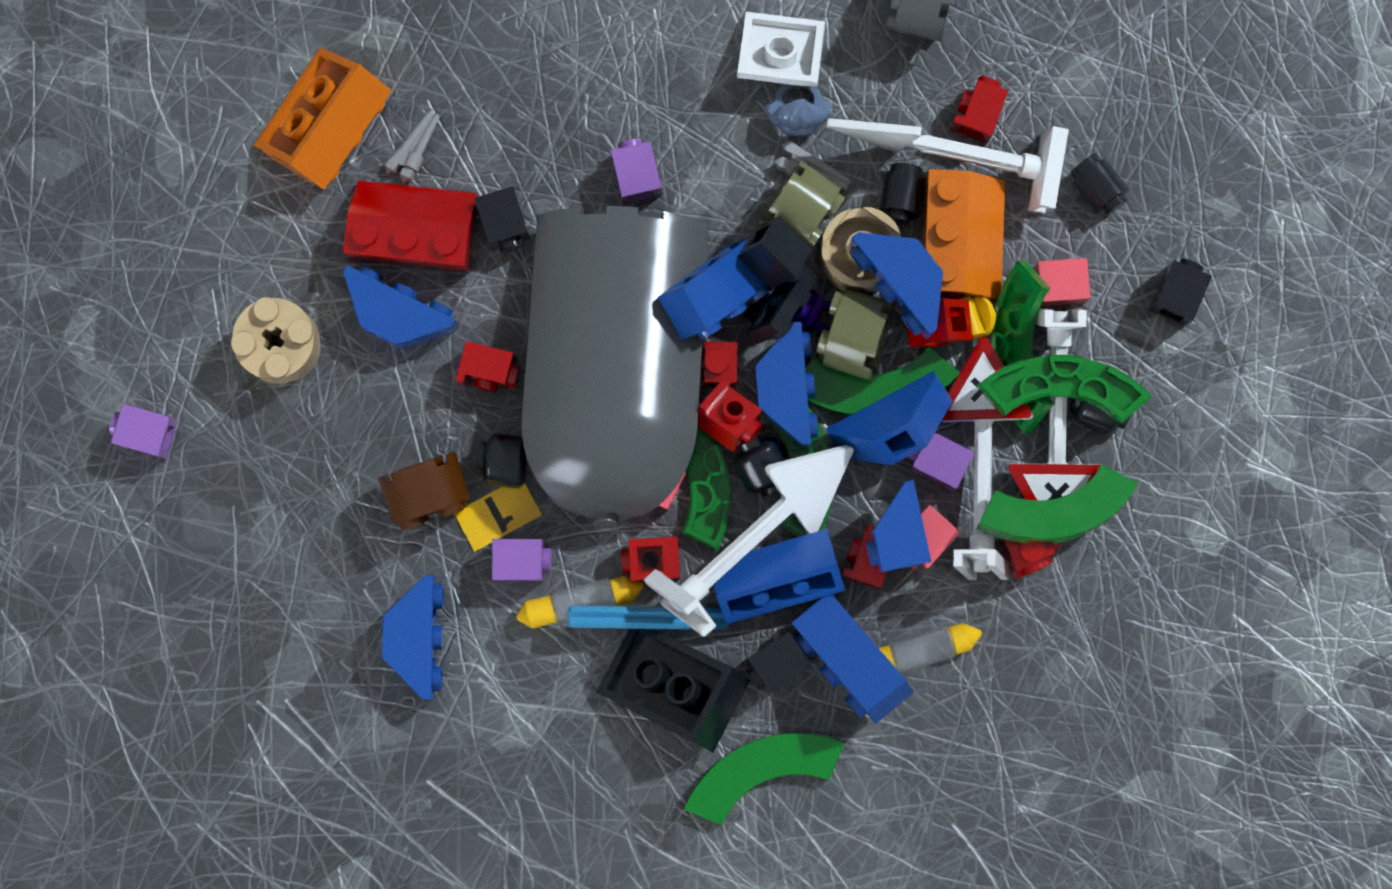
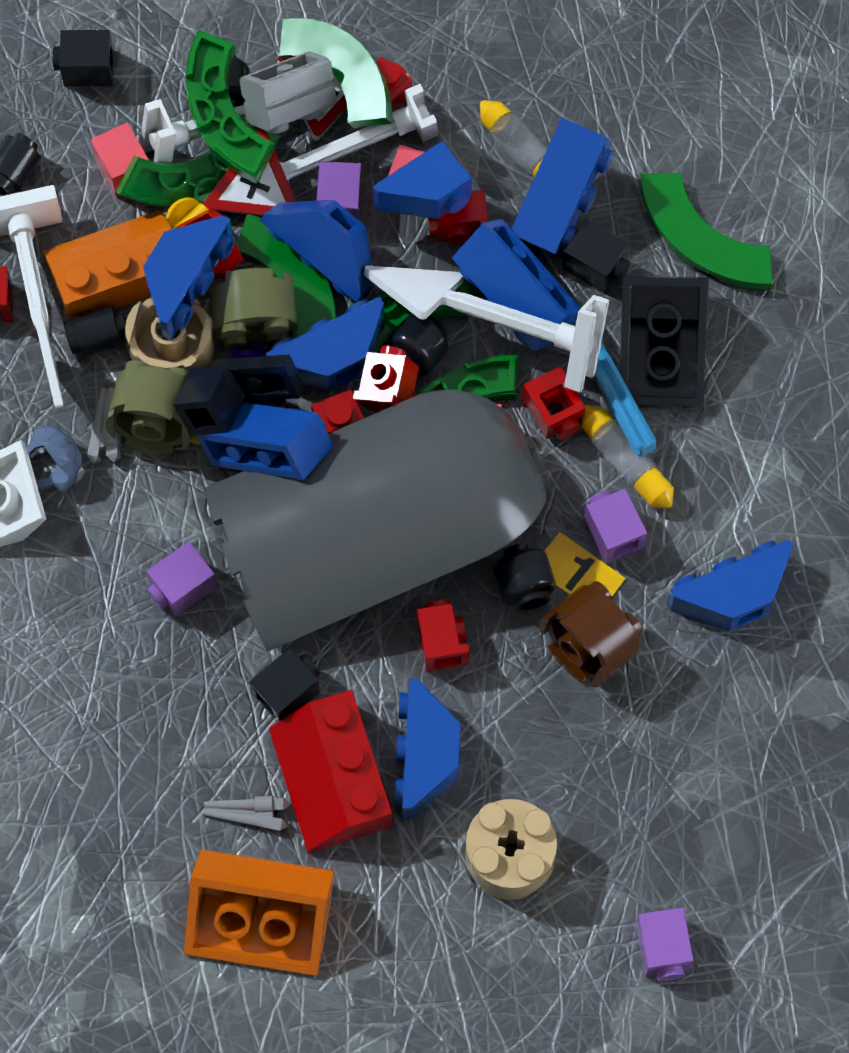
camera: 115 degrees left, 15 degrees down
none -> light grey brick [239,51,337,134]

